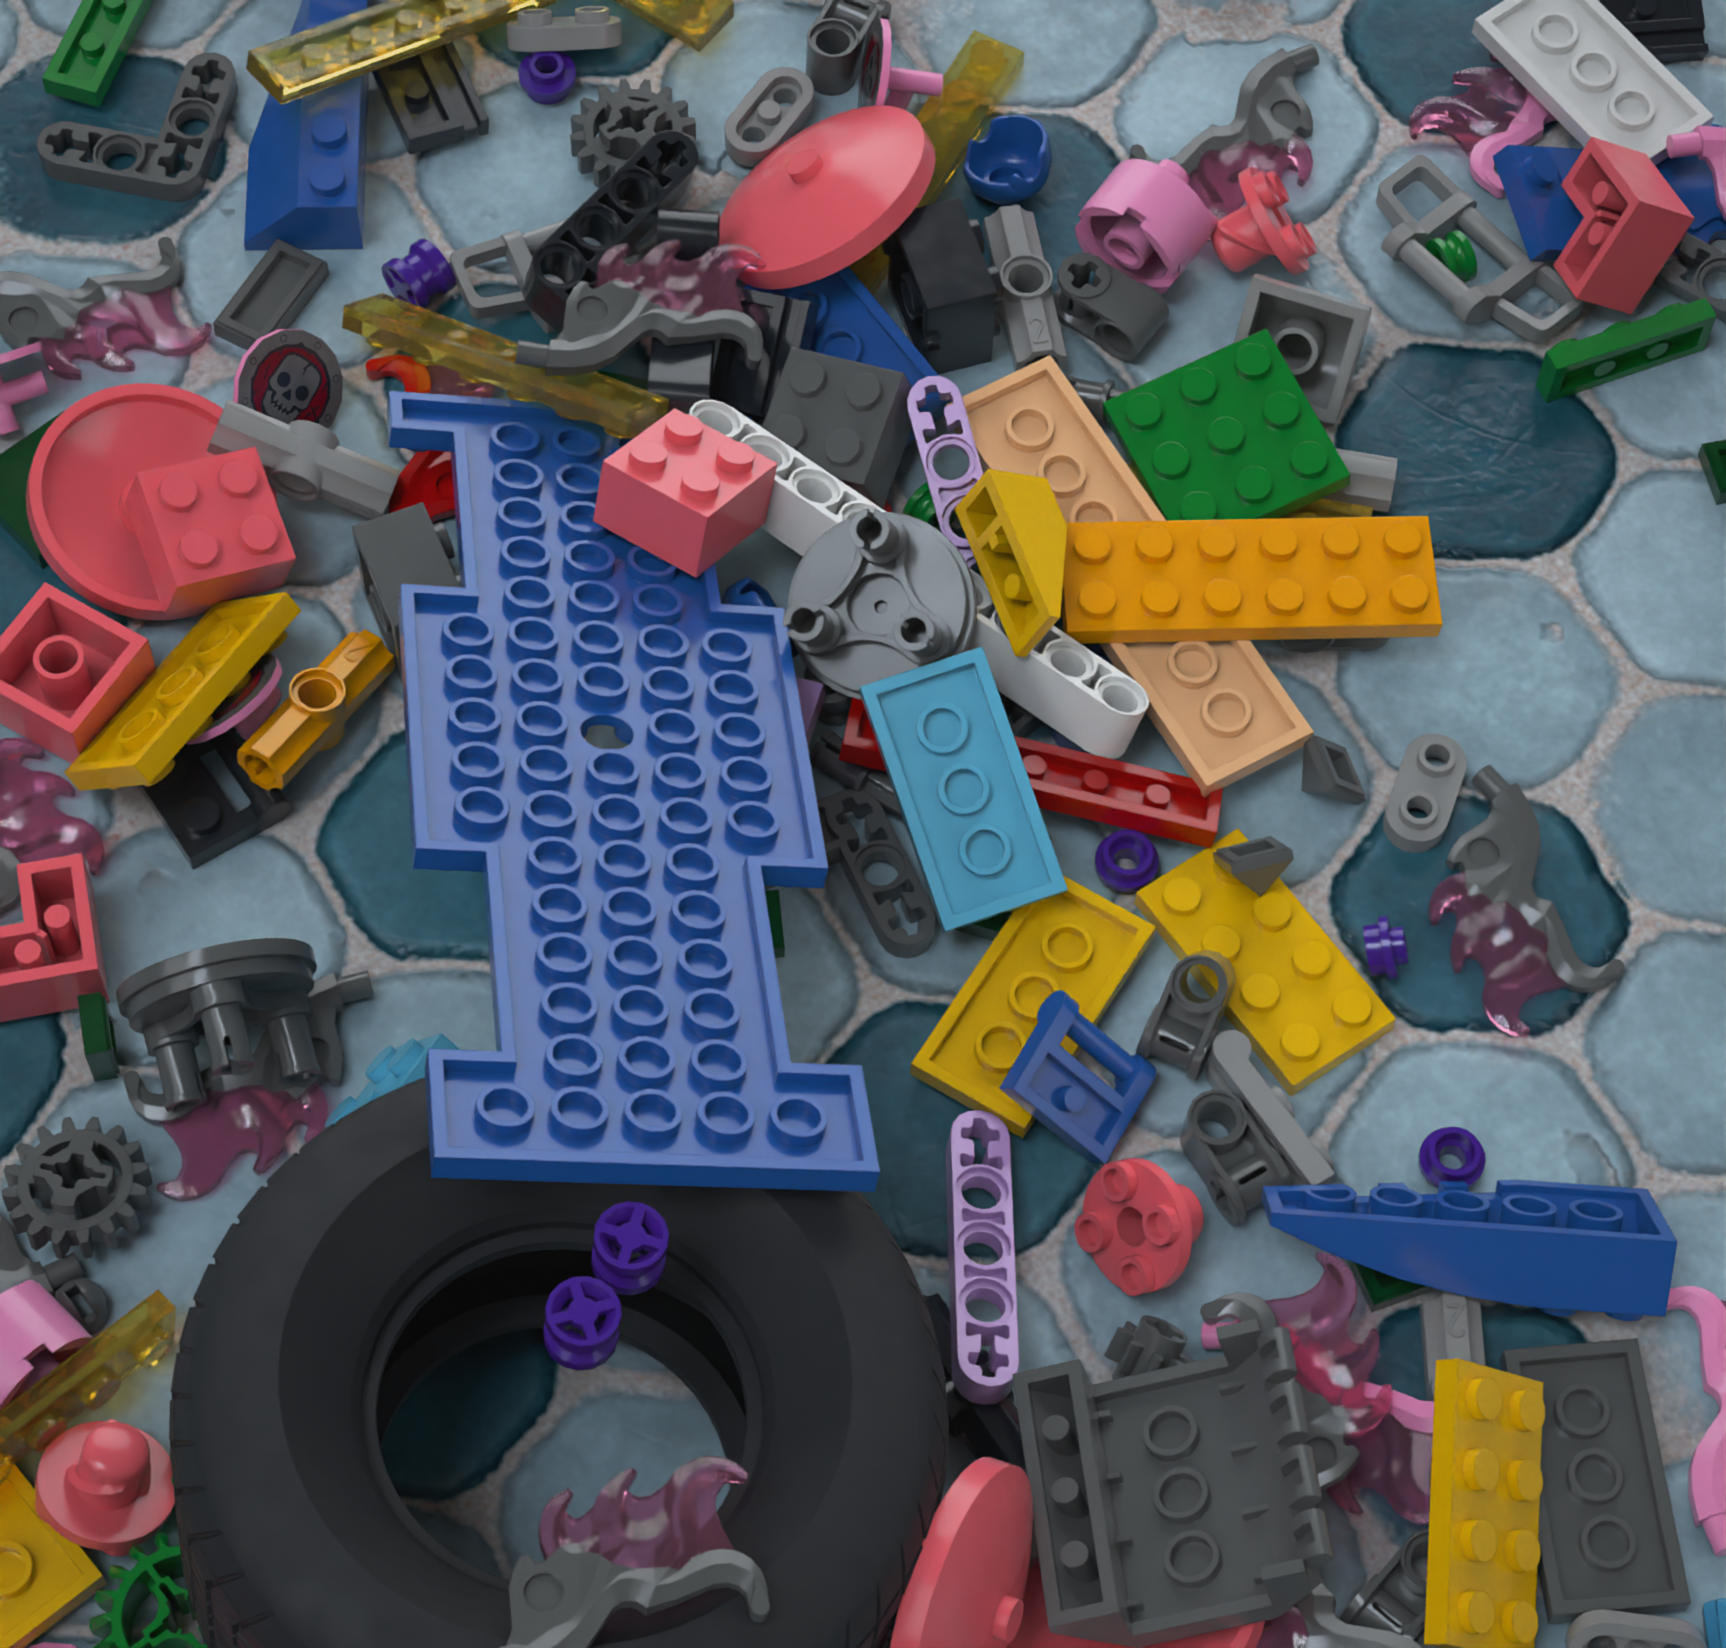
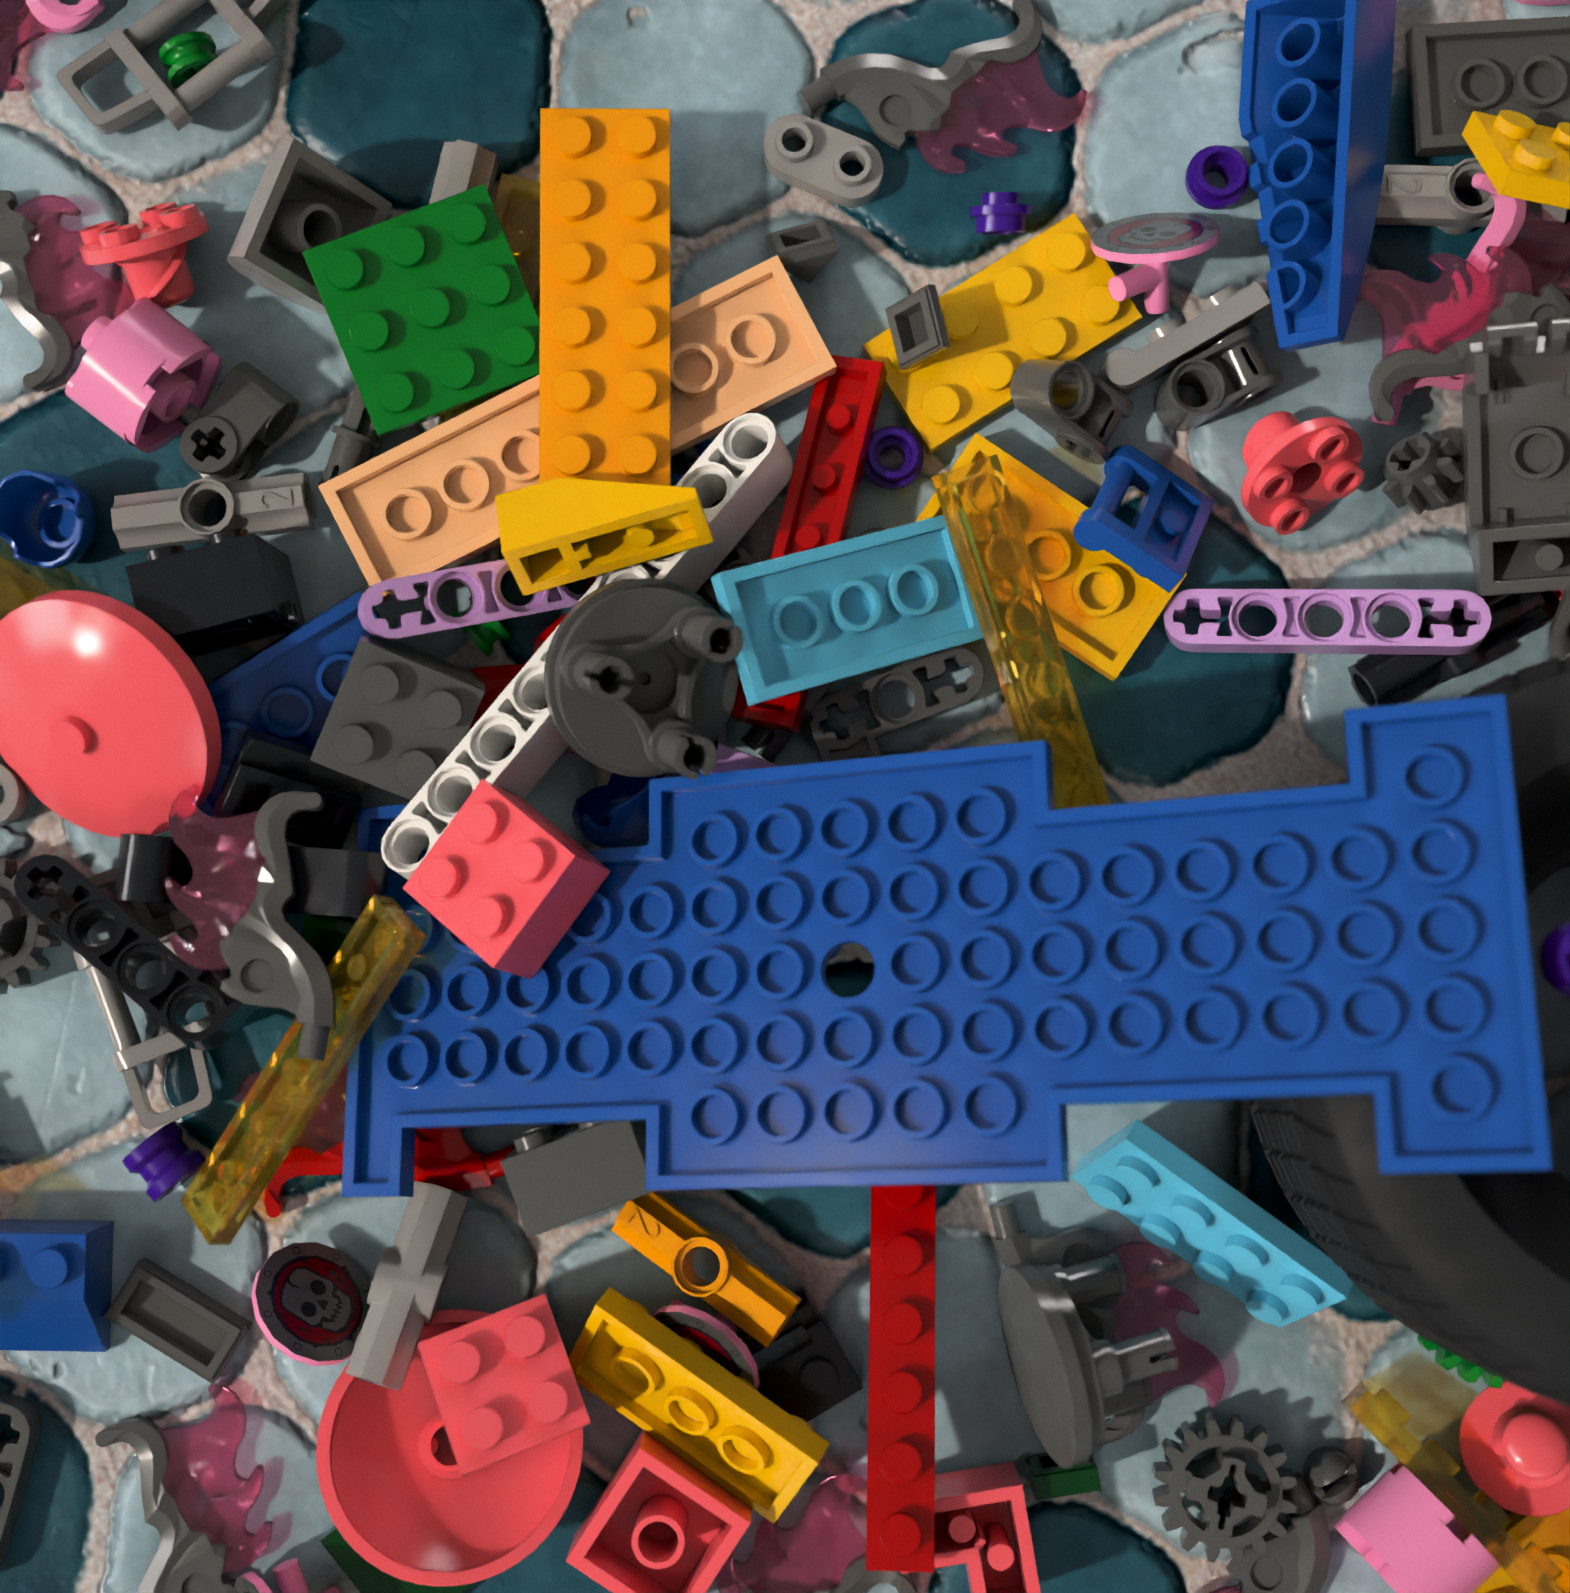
camera: 80 degrees left, 25 degrees up
none -> red plate [866,1185,936,1573]
none -> clear yellow plate [931,454,1111,809]
none -> shield [1090,212,1220,314]

